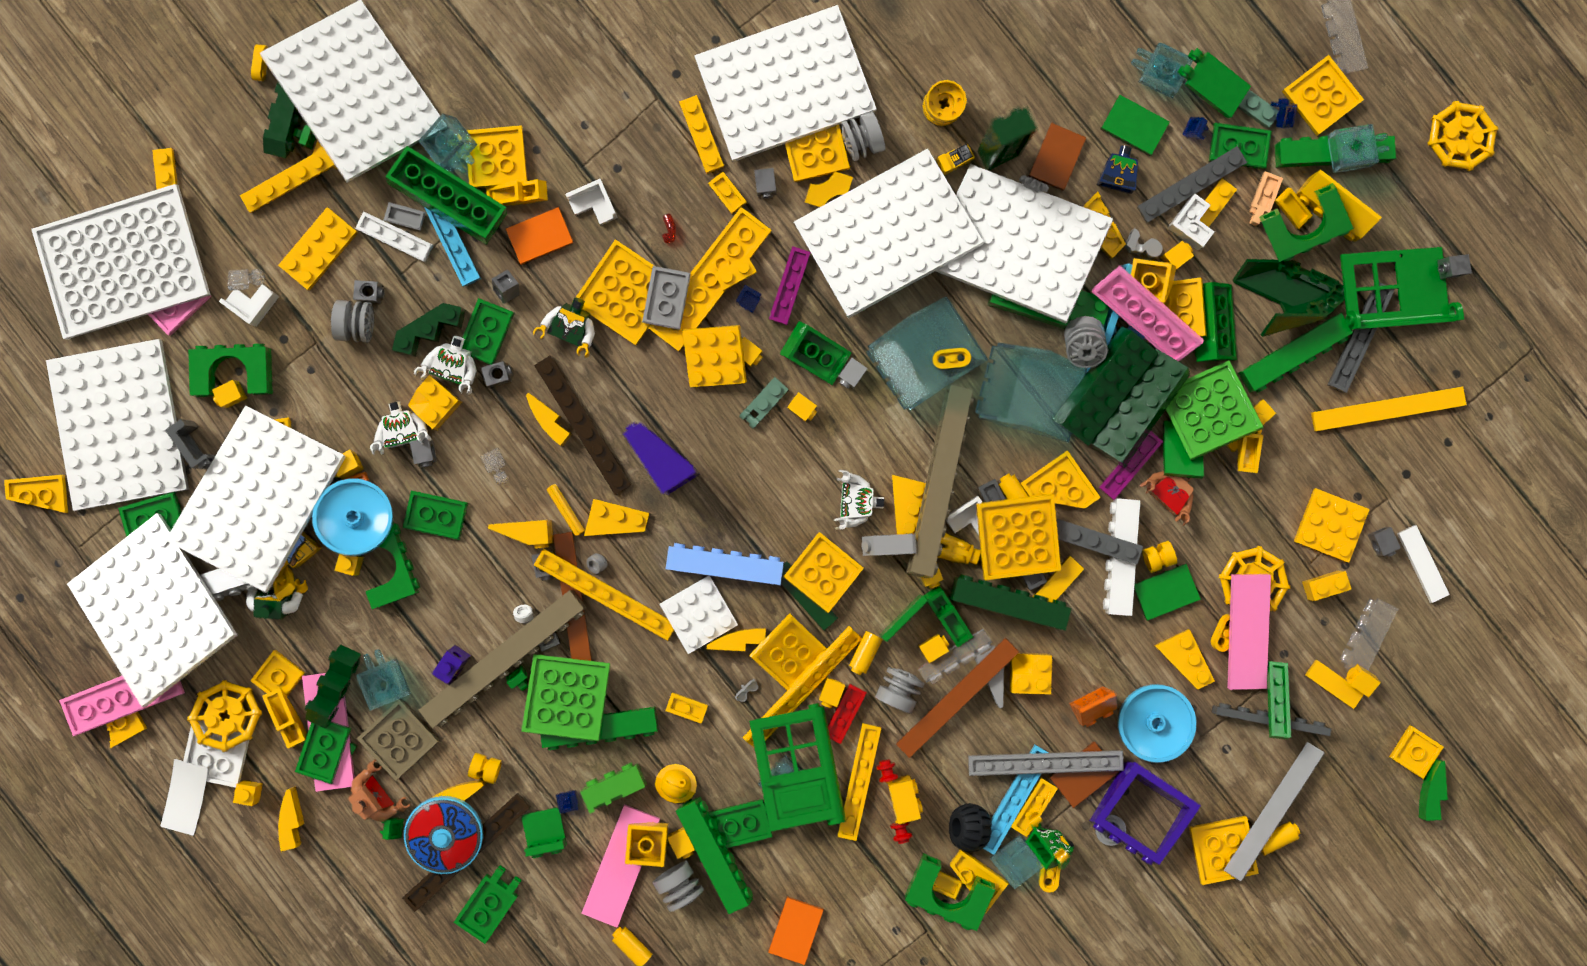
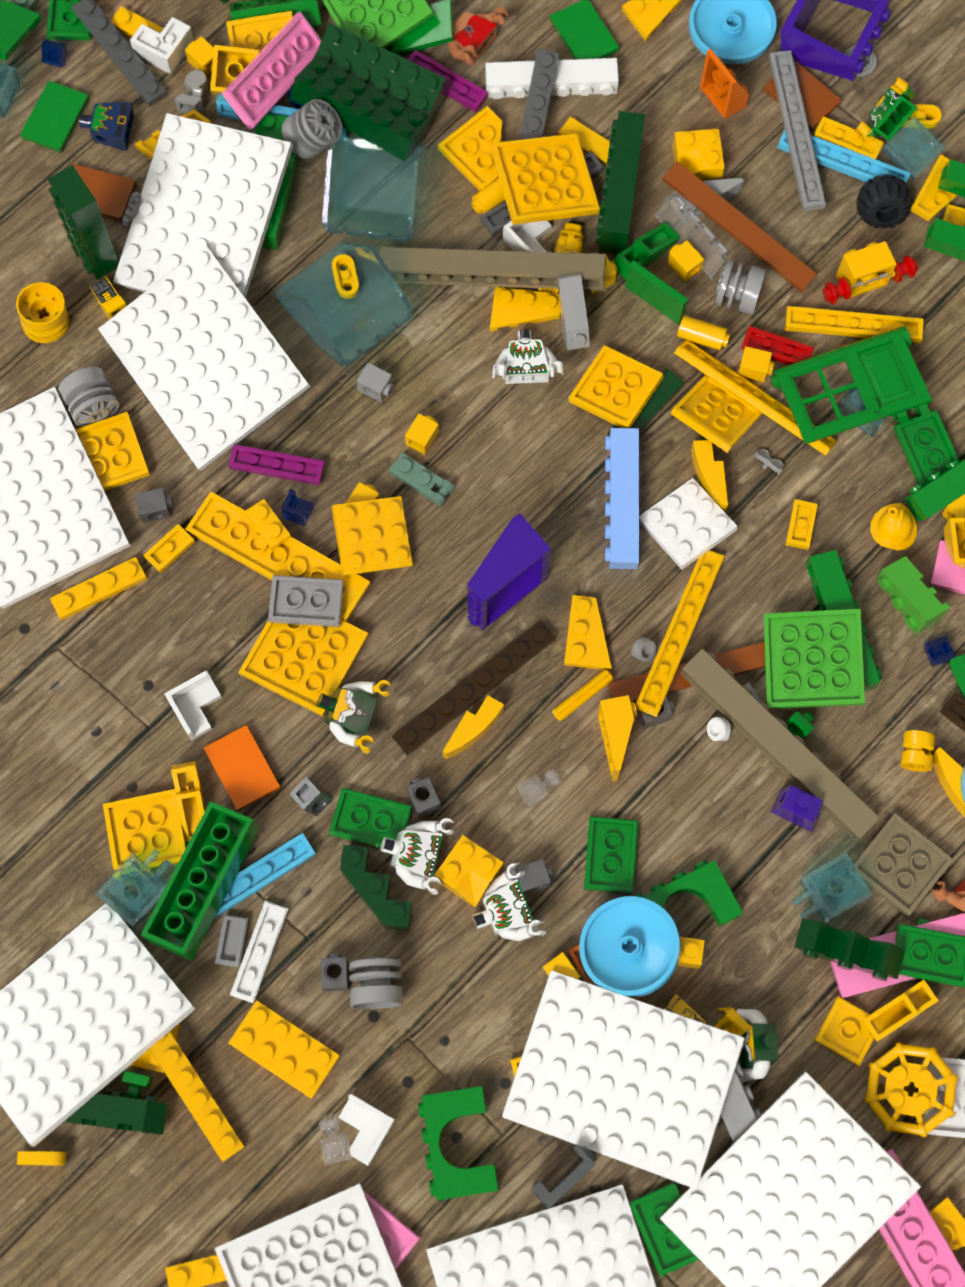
camera: 90 degrees left, 15 degrees down
yellow brick [212,380,247,408] -> none
clear red arm [662,214,676,244] -> none
green slope [780,321,852,385] -> none
yellow tile [805,171,853,207] -> none
yellow wheel [1142,541,1177,573] -> none

